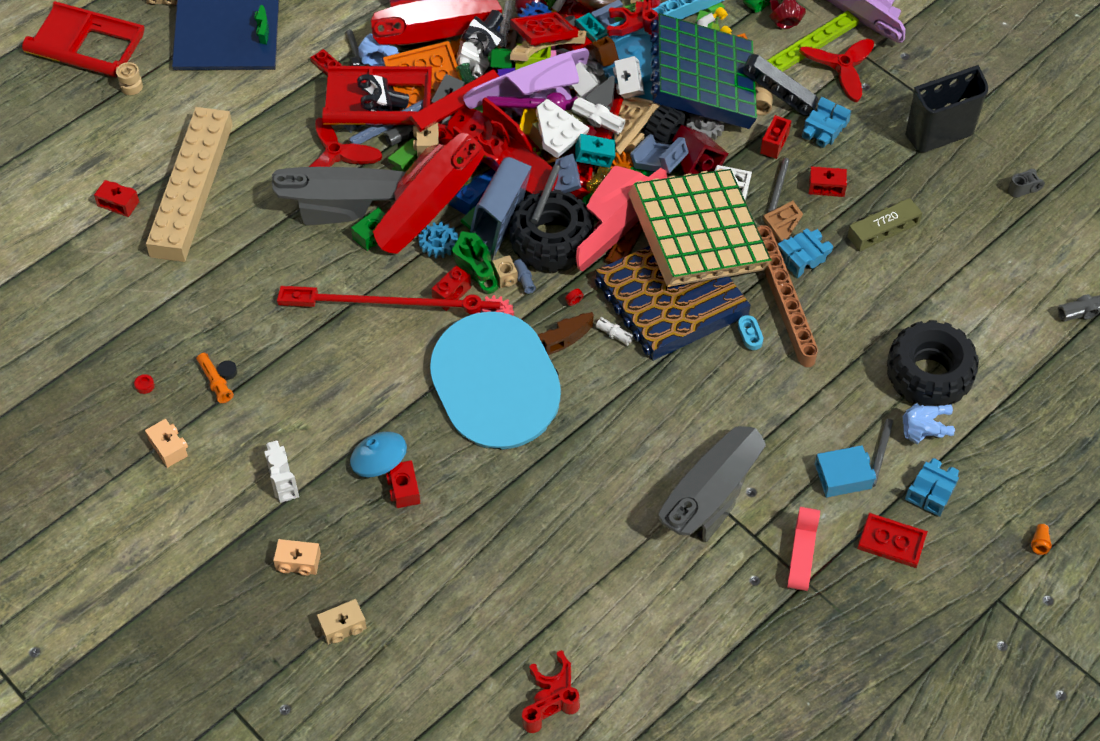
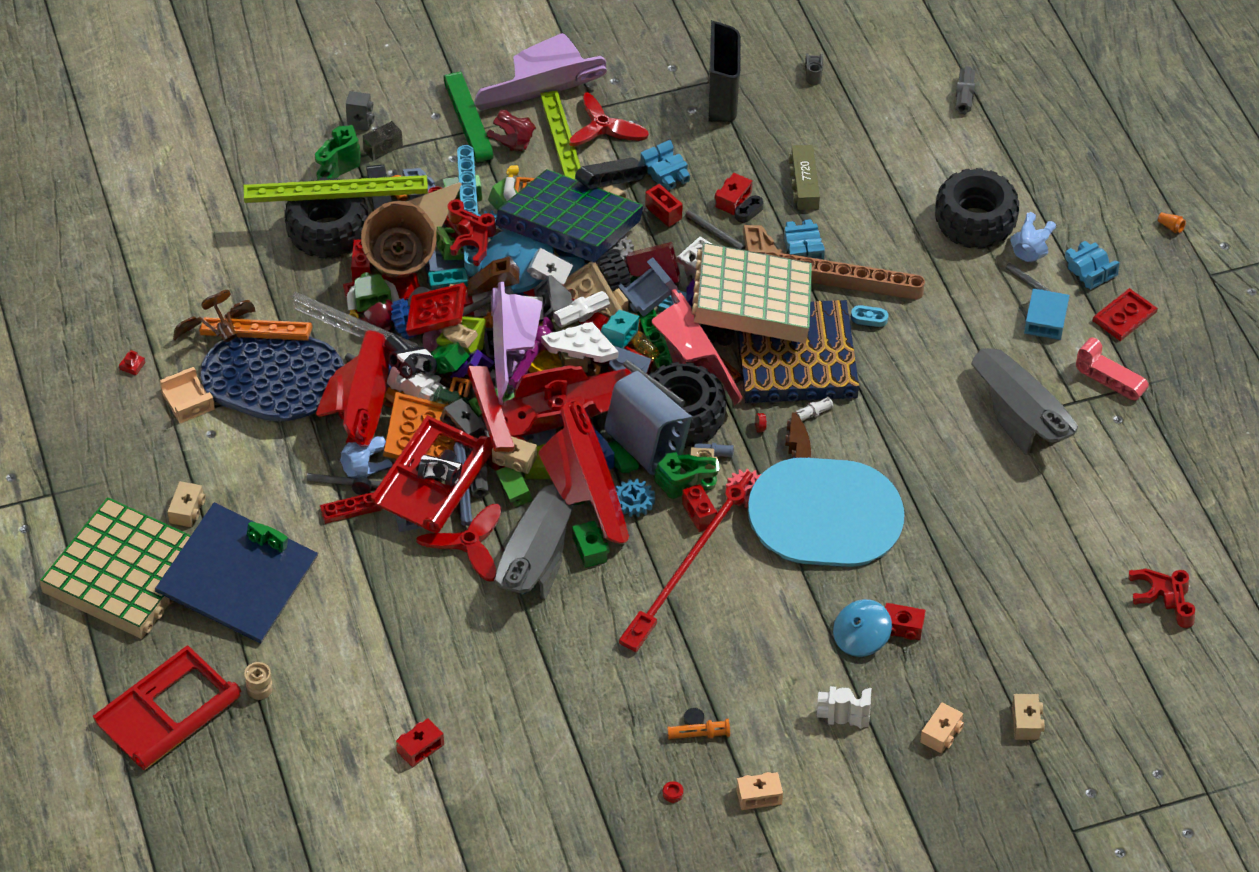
camera: 65 degrees left, 5 degrees down
tan brick [146,107,233,262] -> none
none -> black beam [735,195,764,223]

